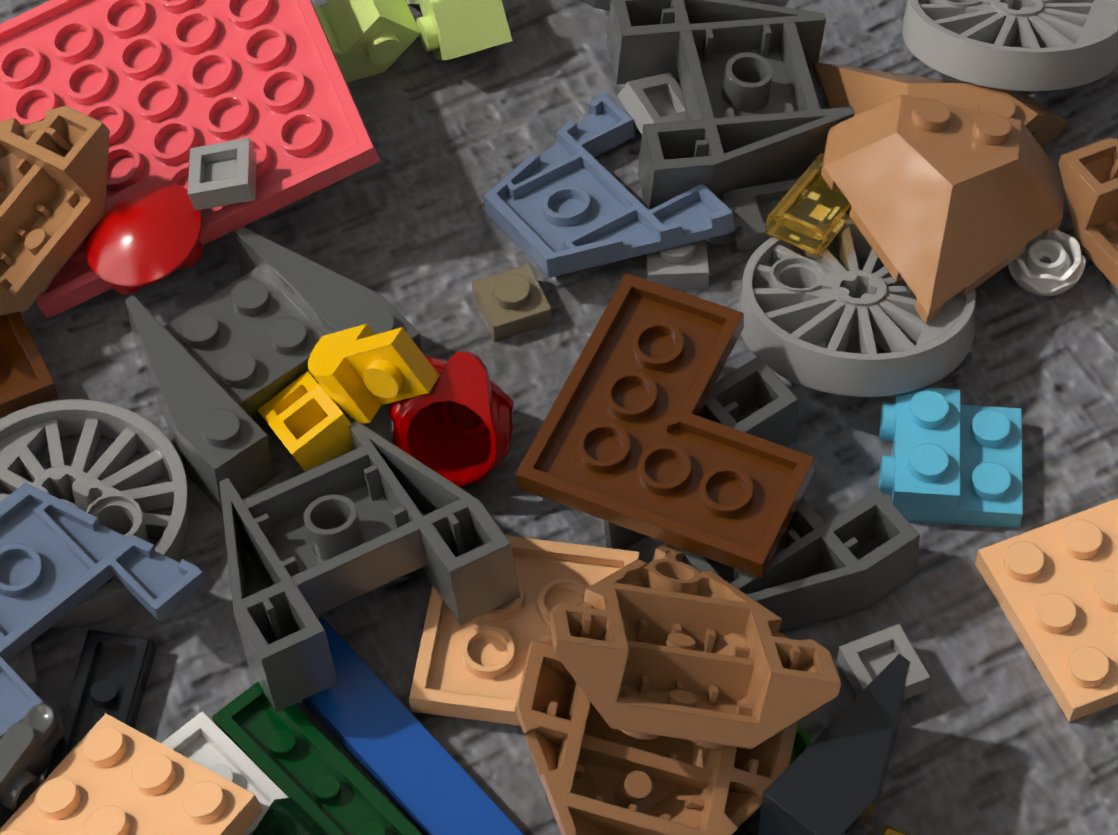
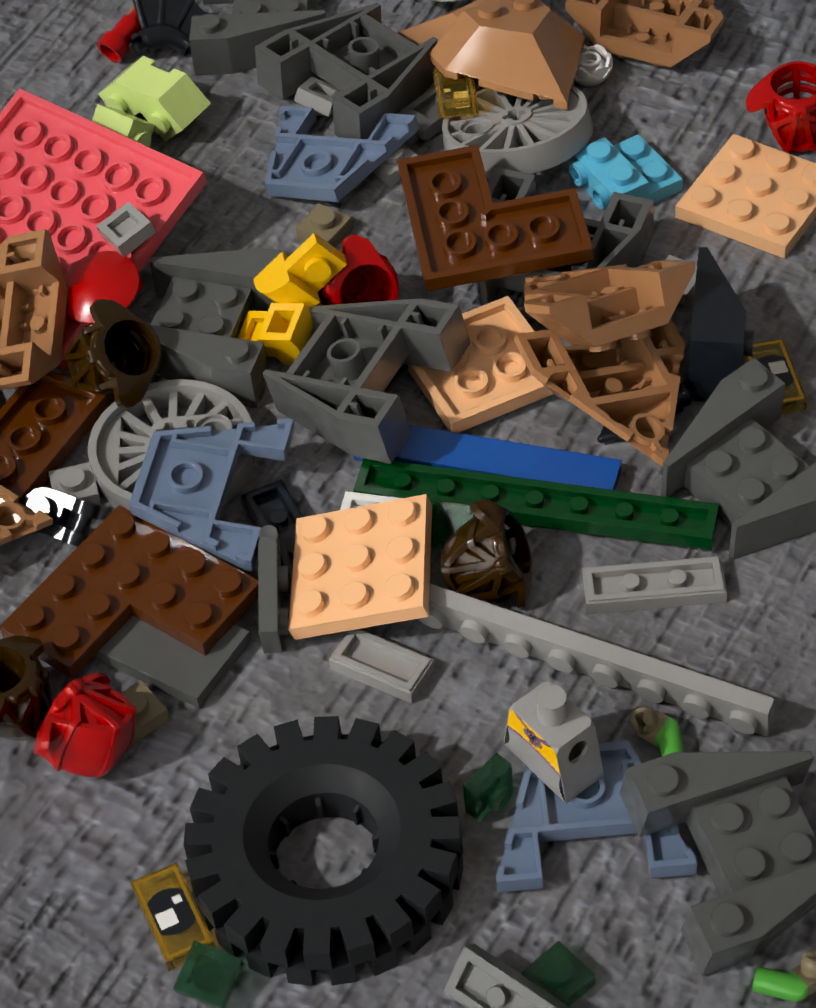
camera: 30 degrees left, 5 degrees down
none -> dark brown piece [64,299,161,409]

